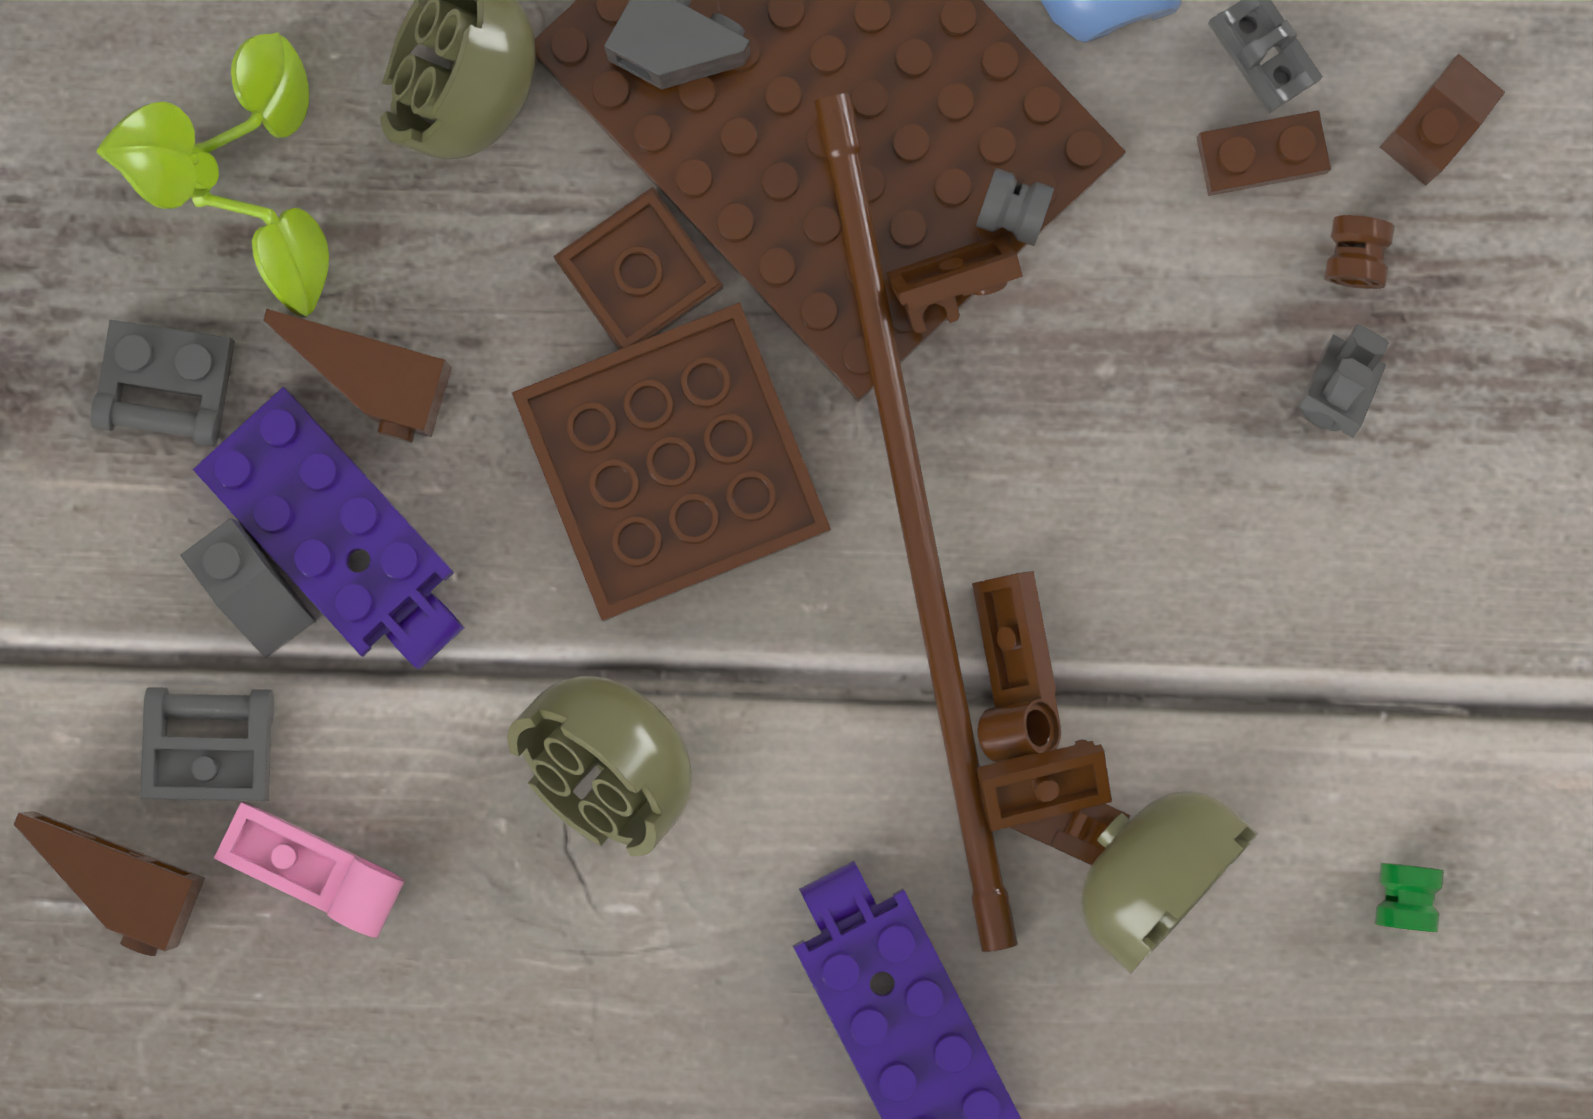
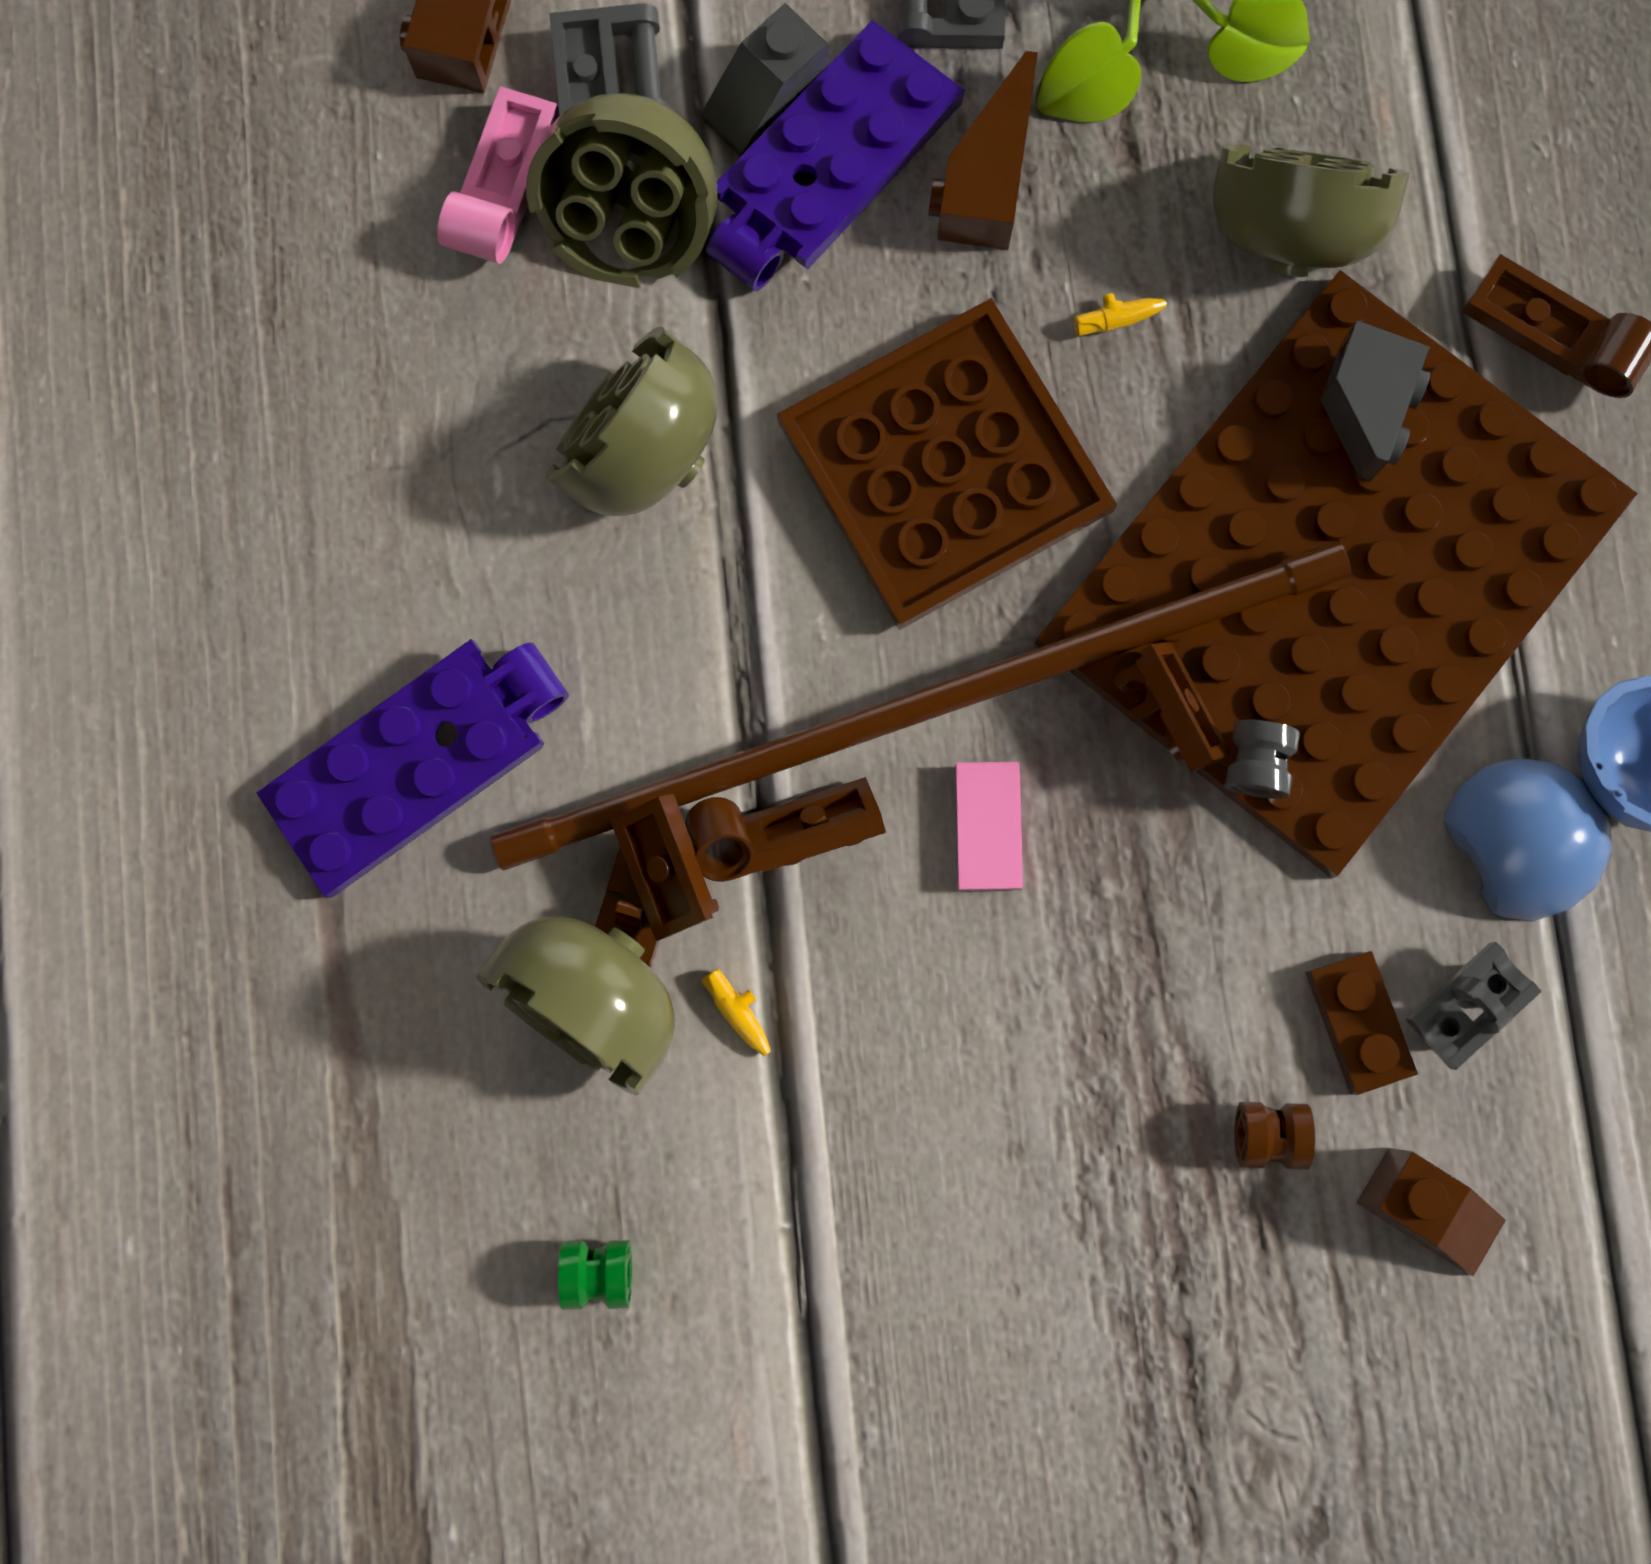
camera: 85 degrees right, 5 degrees down
reddish brown tile [553,187,724,350] -> none
dark grey hips [1299,325,1389,438] -> none
none -> olive cylinder [526,93,718,288]
none -> yellow helmet [701,969,771,1056]
none -> bright pink tile [955,762,1023,891]
none -> yellow helmet [1073,293,1166,337]

